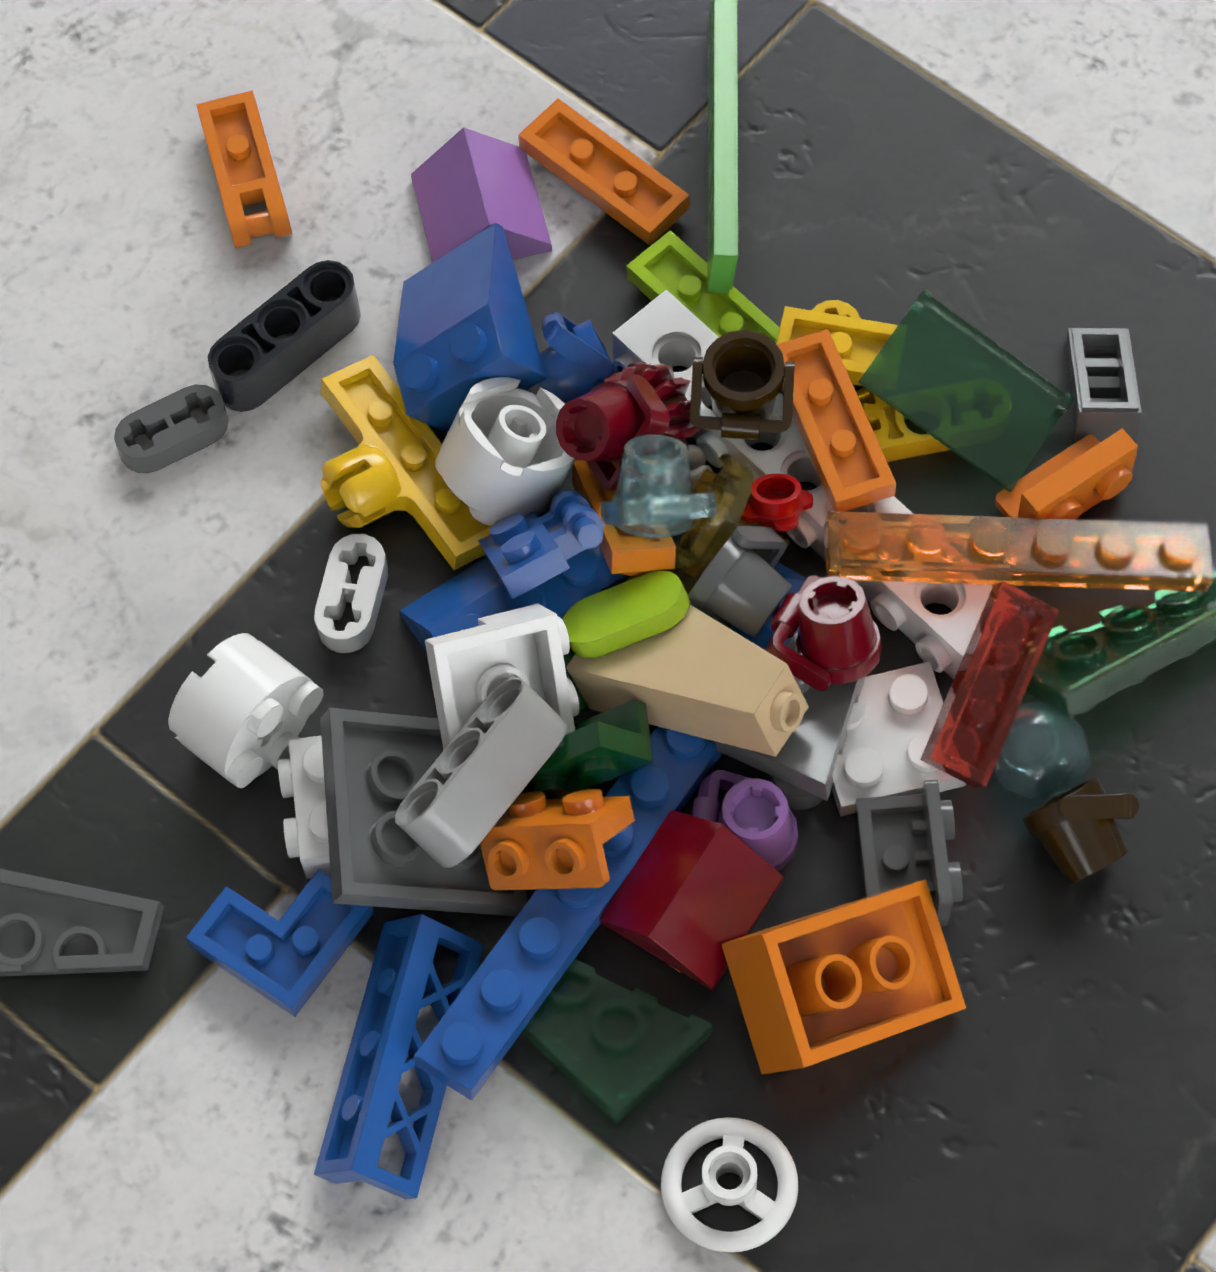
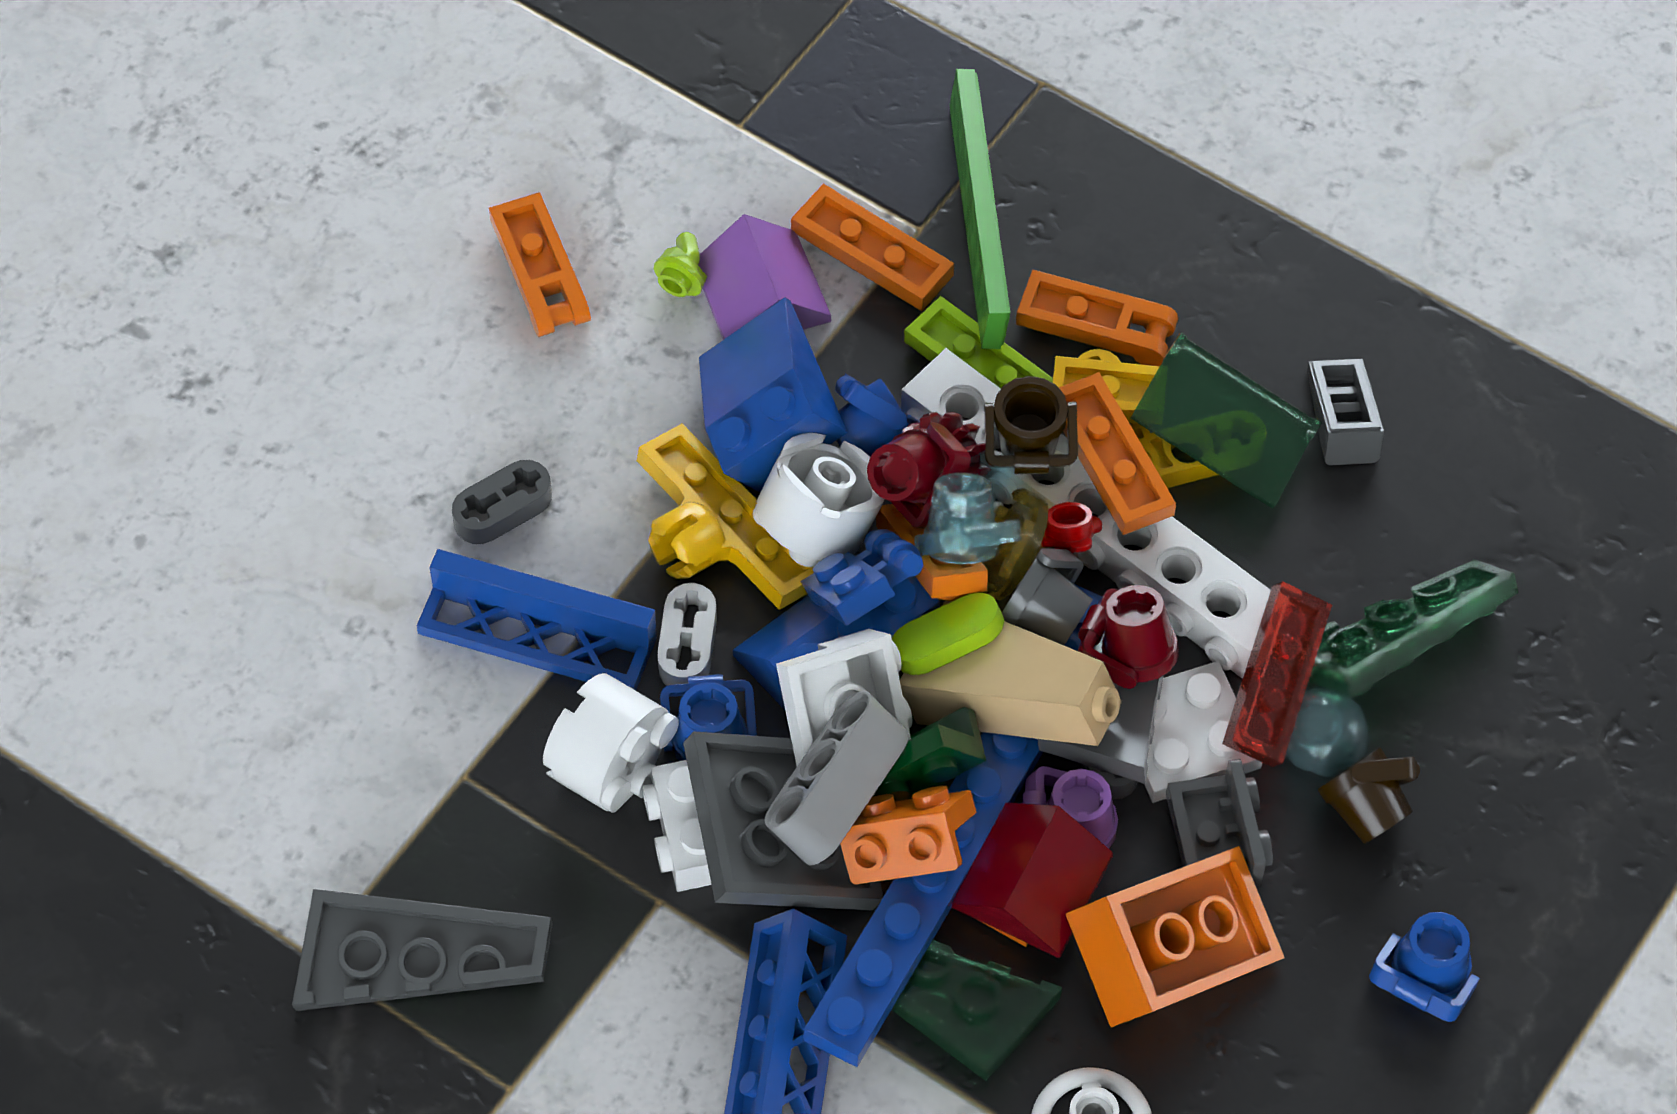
camera: 10 degrees left, 5 degrees down
blue plate [186,869,374,1017] -> none
black beam [207,260,361,412] -> none
clear orange plate [824,511,1214,592] -> none
orange bracket [995,428,1138,547] -> none
none -> blue fence [416,549,657,691]
none -> lime plate [653,232,707,297]
none -> blue piece [660,674,757,761]
none -> orange plate [1016,269,1179,366]
none -> blue piece [1369,912,1480,1022]

